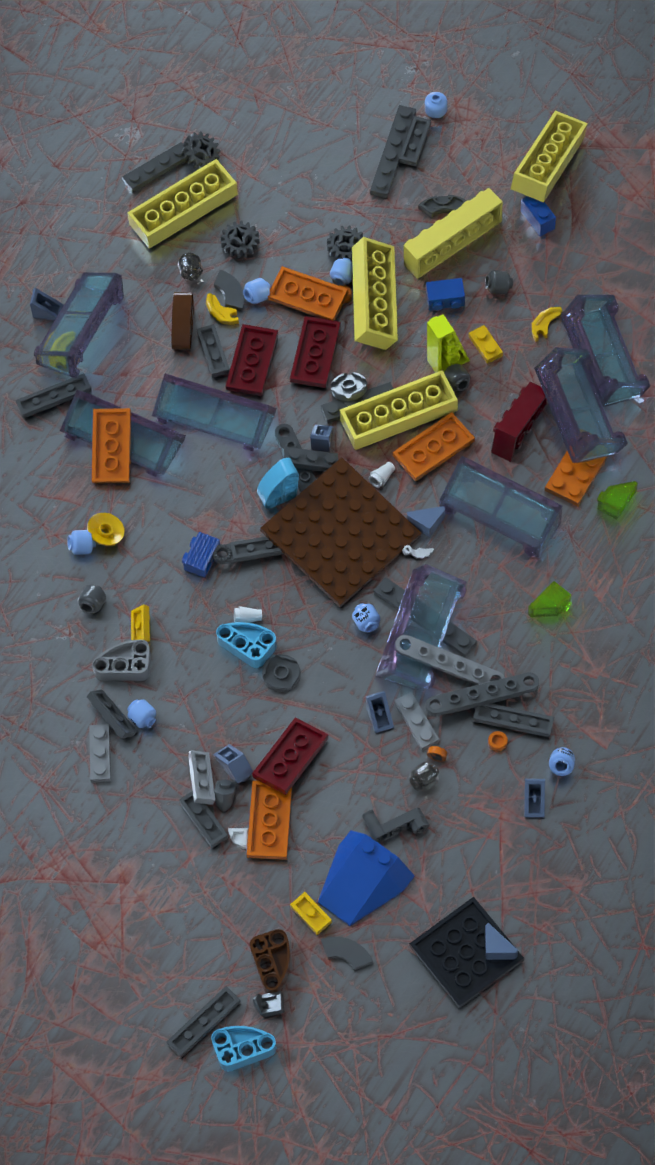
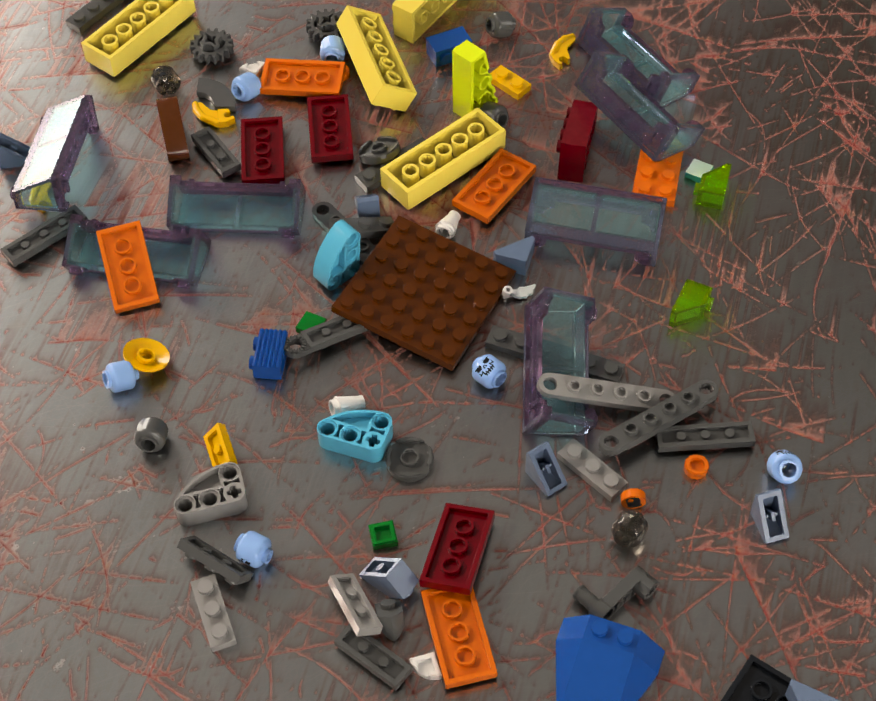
camera: 20 degrees left, 10 degrees down
none -> white tile [239,61,265,78]
none -> green tile [295,311,327,333]
none -> green tile [368,520,398,551]
none -> white tile [685,158,714,185]

